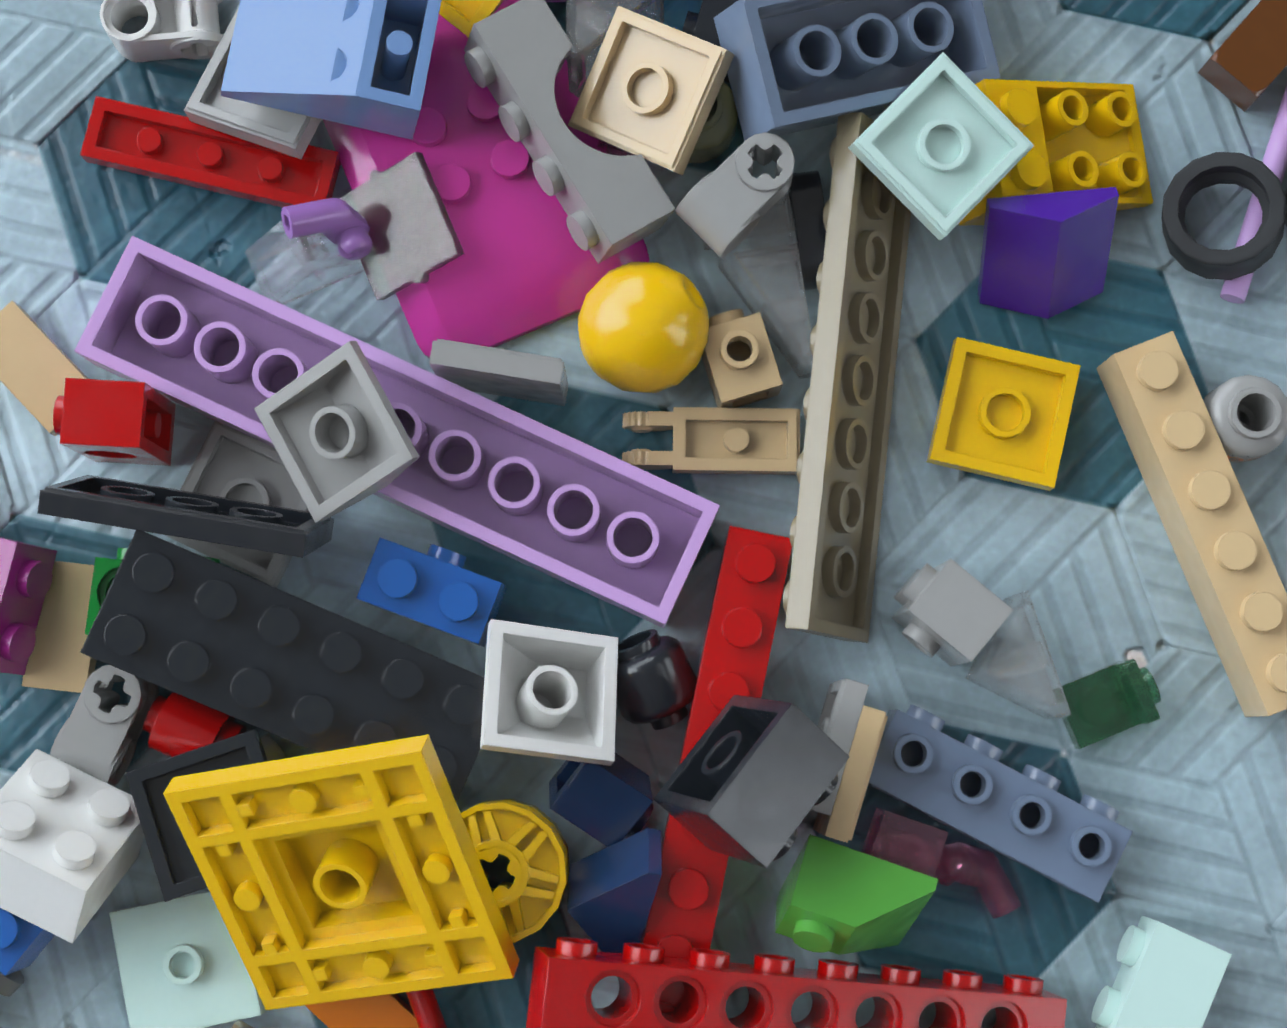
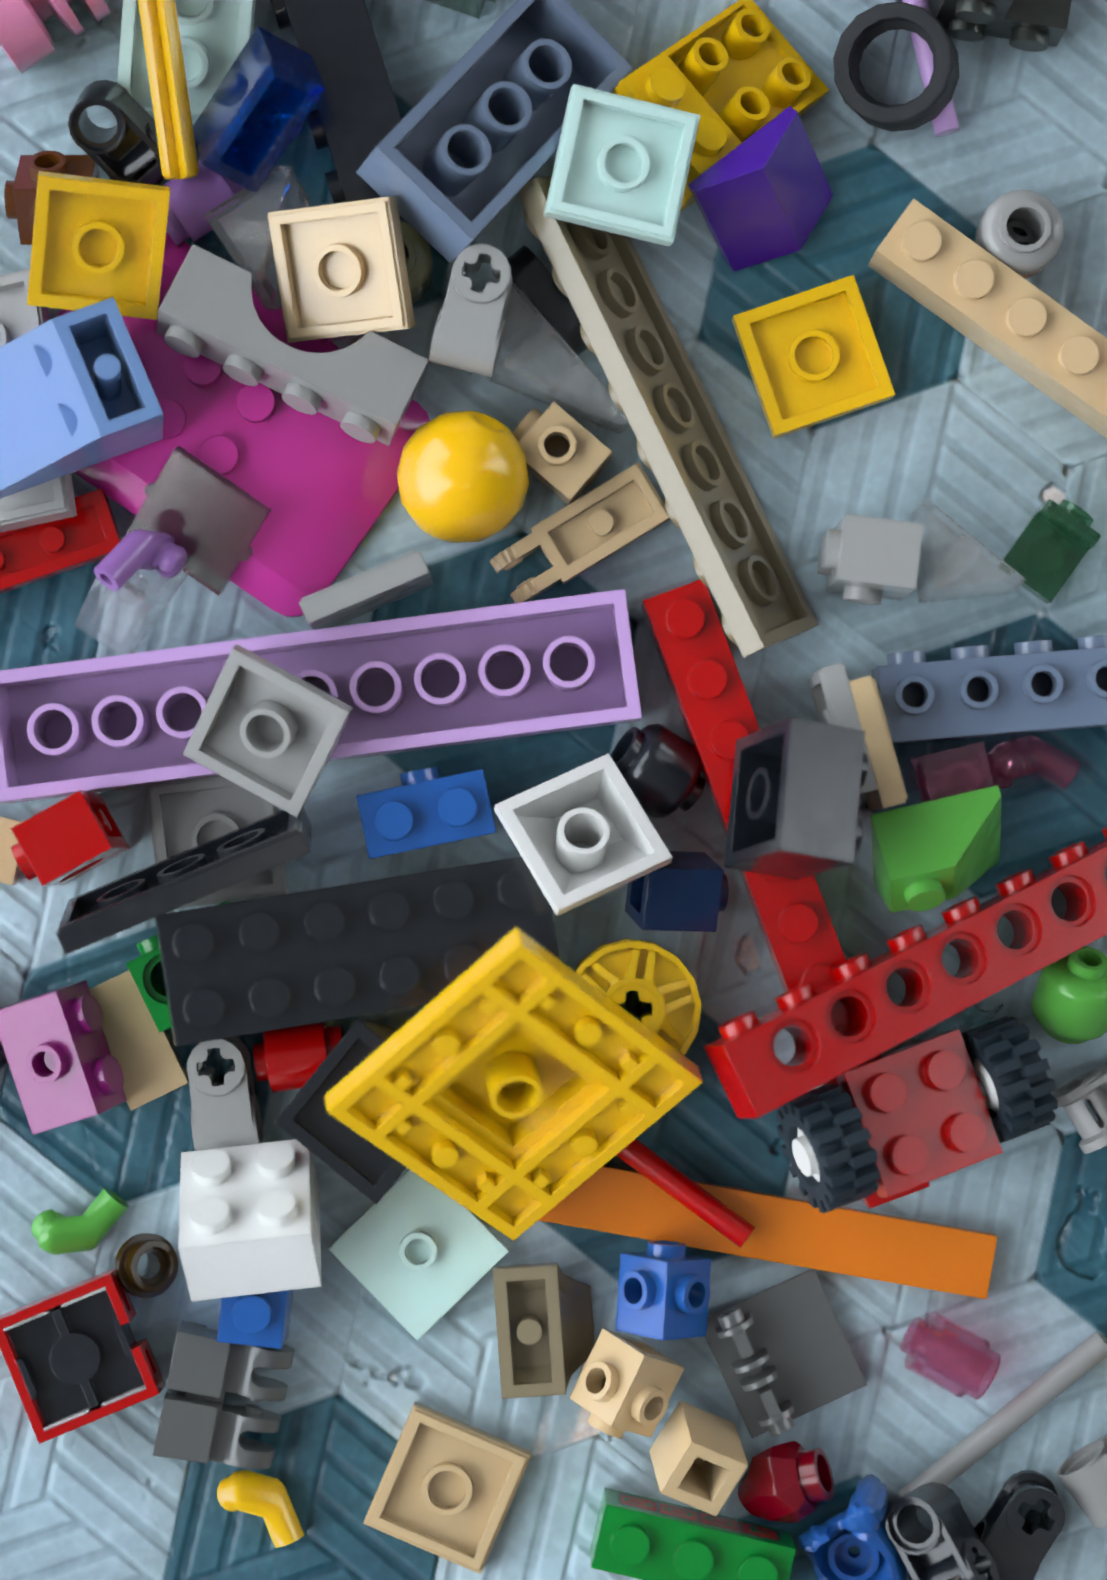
camera: 30 degrees left, 5 degrees up
dark blue slope [567,828,662,954] -> none

